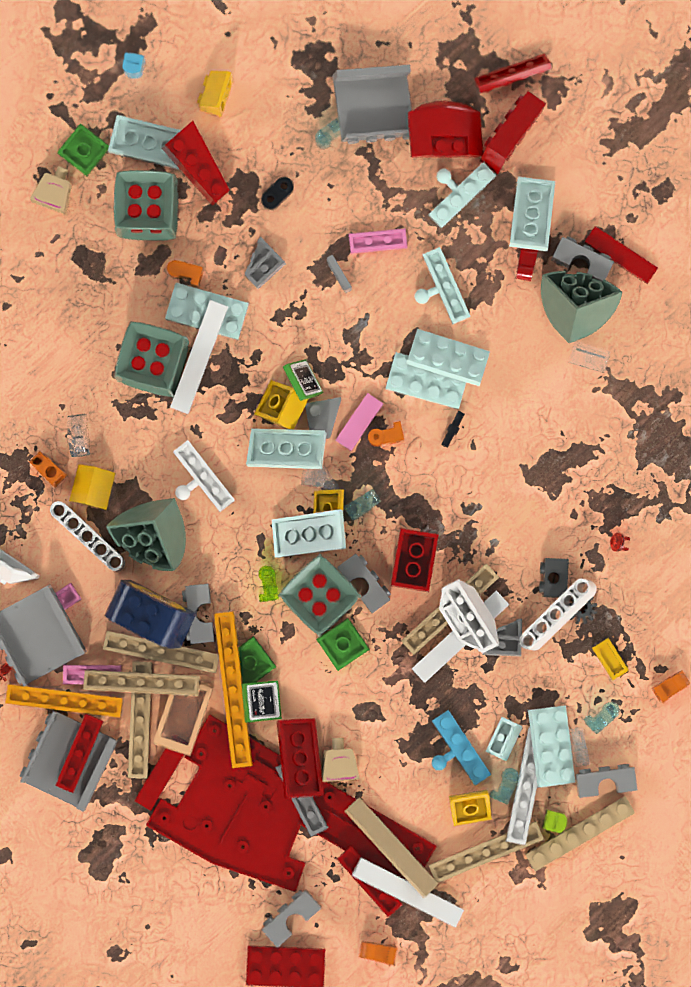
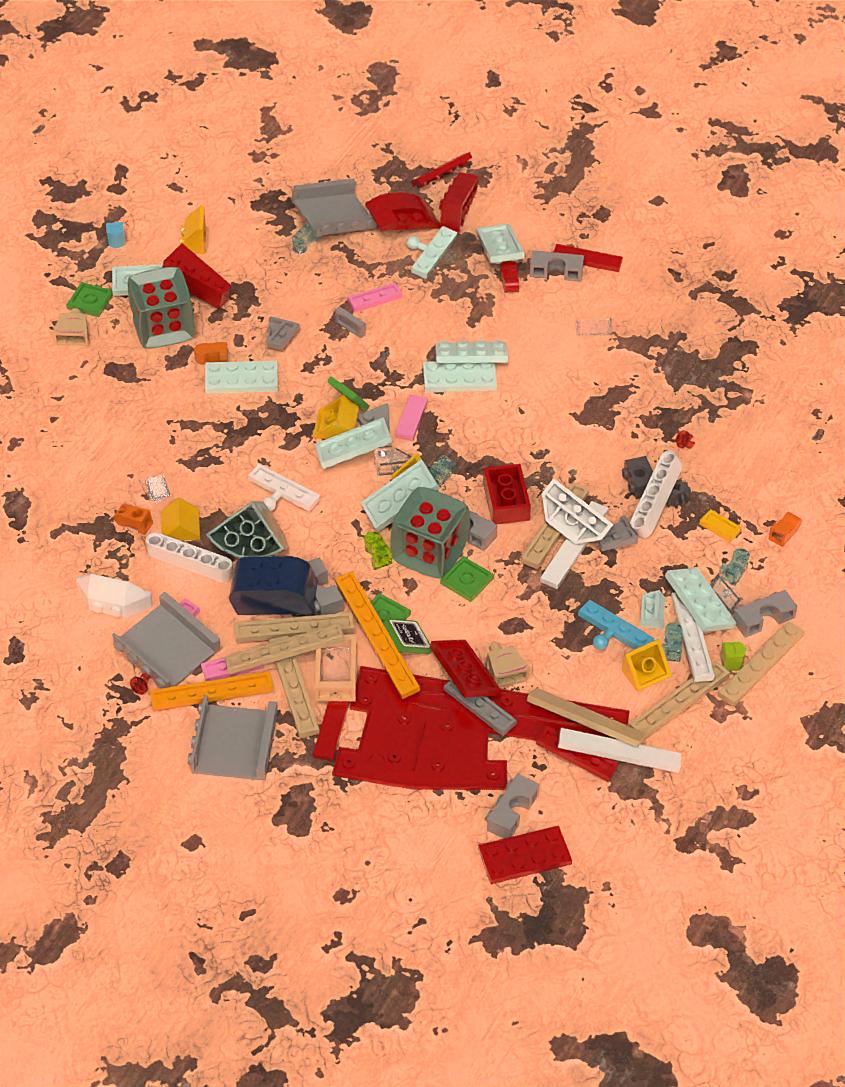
camera: 20 degrees left, 35 degrees down
red plate [55,714,104,793] -> none
sand green piece [114,321,189,397] -> none
white tile [170,300,228,414] -> none
black plate [261,177,294,210] -> none
orange leg [359,941,397,966] -> none
orange leg [368,421,404,447] -> none
light aqua plate [414,247,470,324] -> none
black bar [441,411,465,448] -> none
sand green brick [541,271,623,343] -> none

